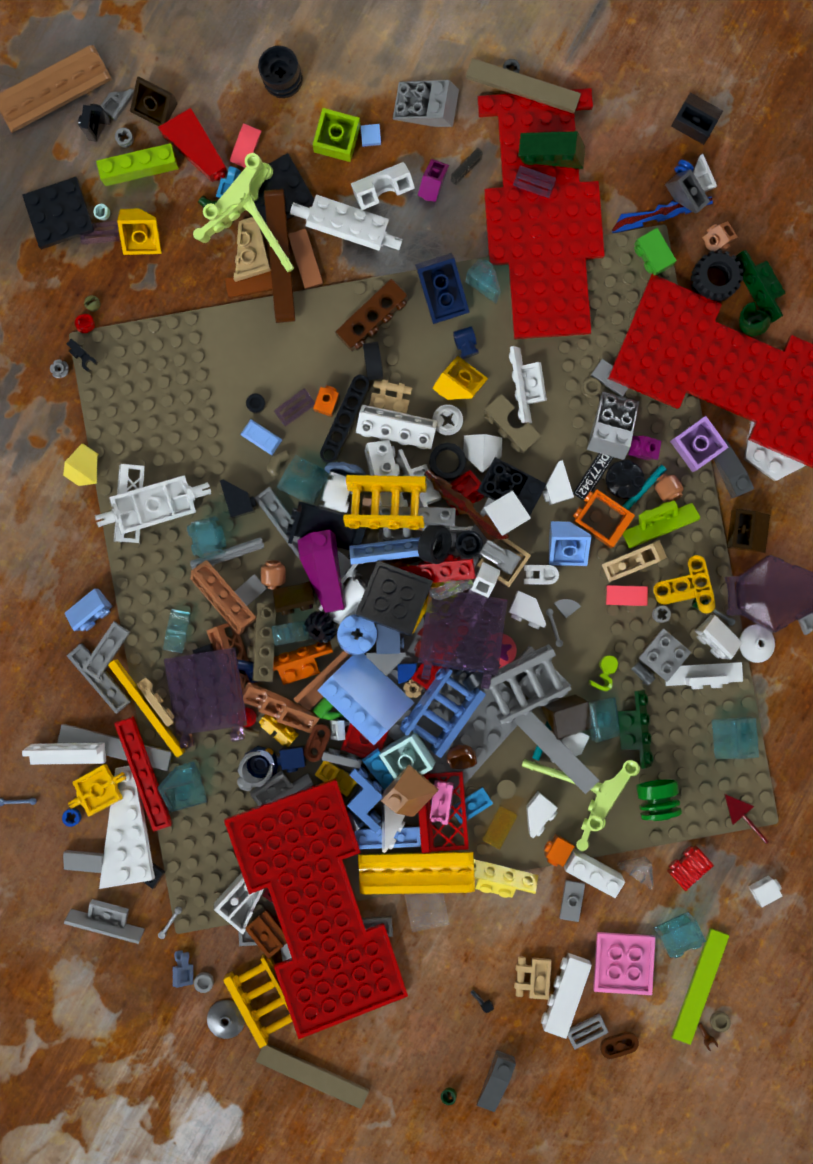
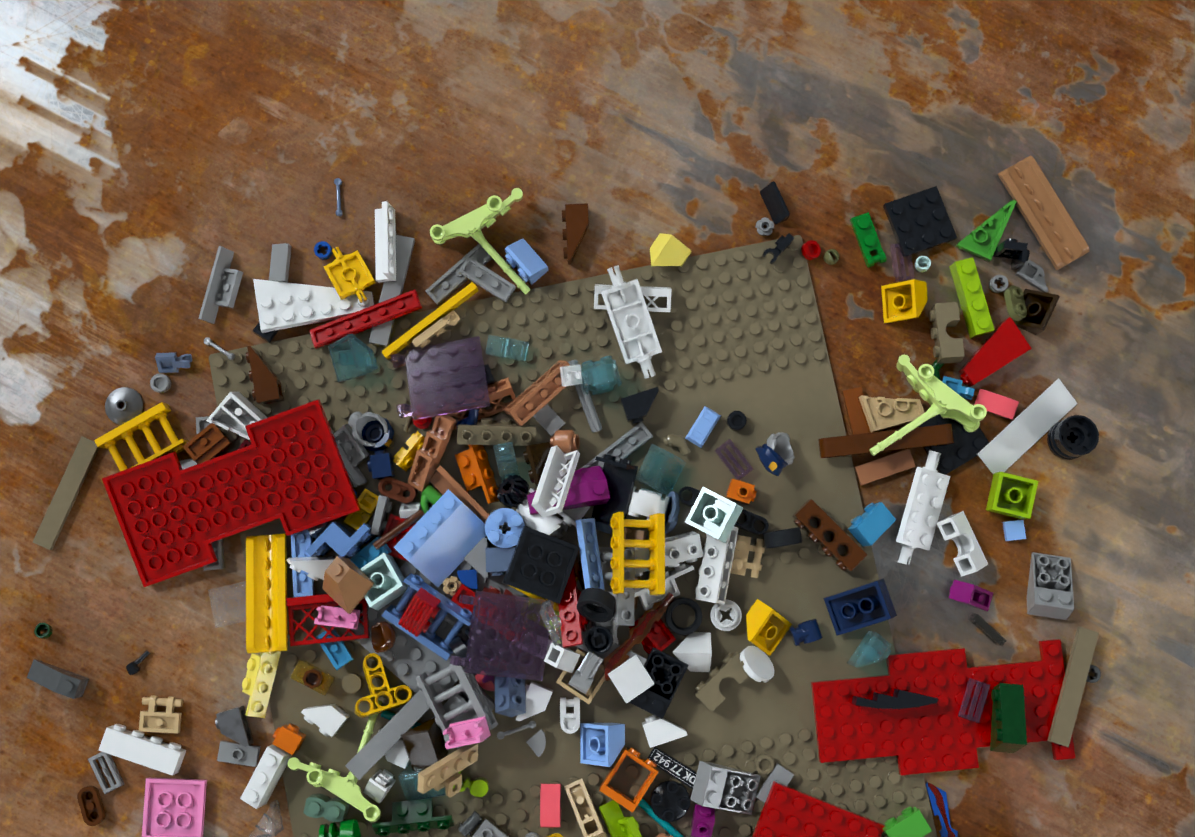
camera: 90 degrees right, 5 degrees down
white bracket [509,346,547,424] -> none
none -> flat silver slope [215,705,254,747]
none -> reddish brown slope [246,346,284,405]
none -> reddish brown tile [303,668,324,689]
none -> sand green brick [303,793,349,822]
none -> yellow beam [354,653,412,718]
none -> white slope [363,769,396,804]
none -> reddish brown bar [372,509,424,550]
none -> red brick [398,587,441,637]
none -> tan plate [417,743,478,798]
none -> yellowish green piece [430,188,531,295]
none -> bright pink hinge [443,716,491,749]
none -> sand blue brick [494,669,526,718]
none -> white fence [531,445,580,518]
none -> white tile [560,364,583,387]
none -> reddish brown slope [562,203,589,264]
none -> light aqua brick [685,487,743,543]
none -> white tile [740,646,775,683]
none -> piece [755,432,795,476]
none -> black slope [760,181,790,225]
none -> dark azure brick [848,502,897,547]
none -> green plate [850,212,887,268]
none -> black slope [852,688,938,709]
none -> dark tan arch [929,302,965,364]
none -> bright green wing [956,200,1017,262]
none -> white sticker [977,378,1078,474]
none -> olive plate [1004,285,1027,321]

